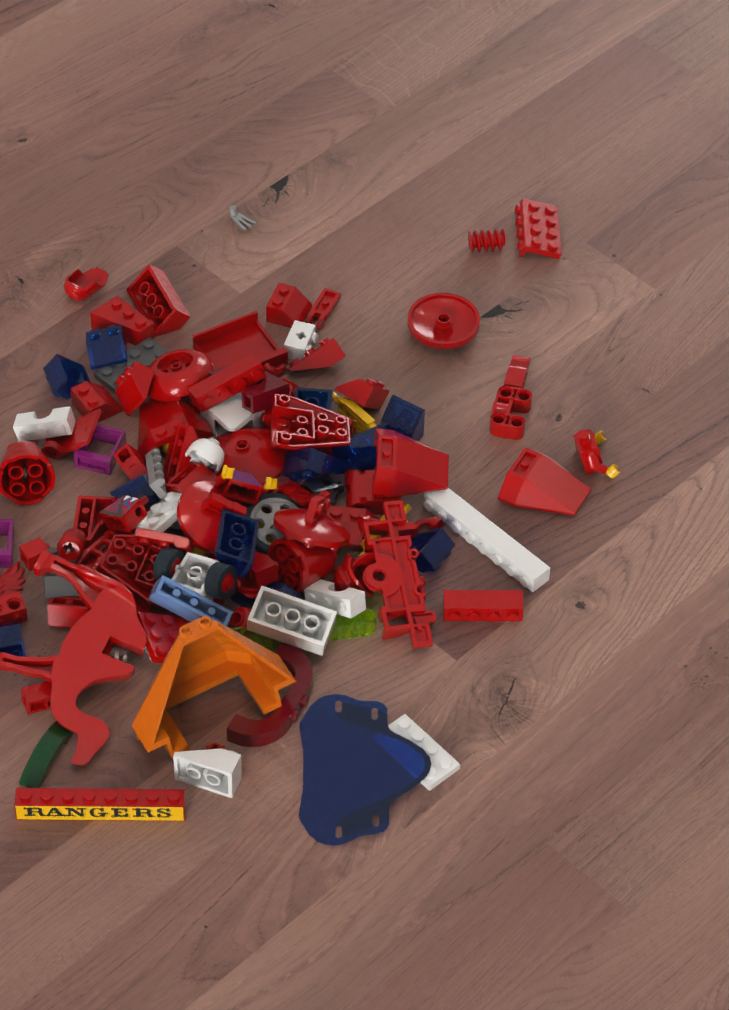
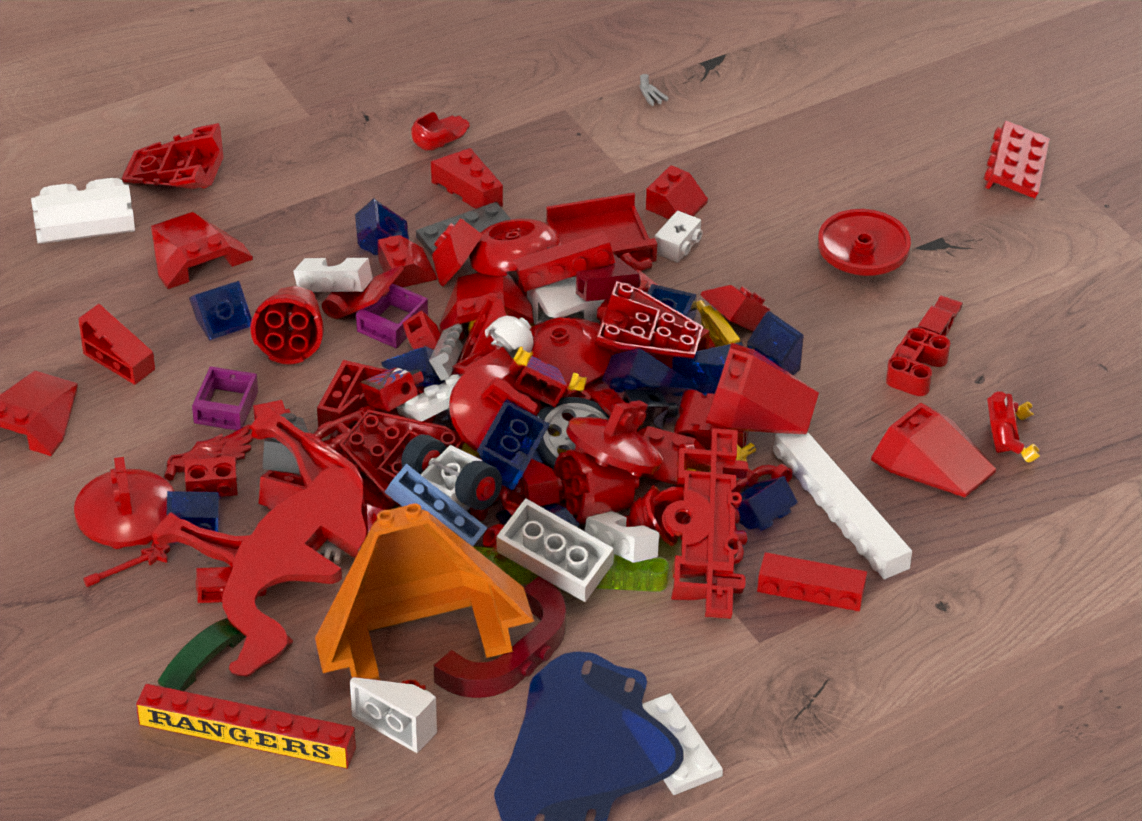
camera: 15 degrees right, 5 degrees down
red piece [57,528,86,561] -> none
clear blue slope [86,325,128,370] -> none
red slope [126,264,191,337] -> none
hinge [135,528,191,553] -> none
red slope [287,337,346,371] -> none
red hinge [306,288,341,330] -> none
red piece [468,229,505,253] -> none

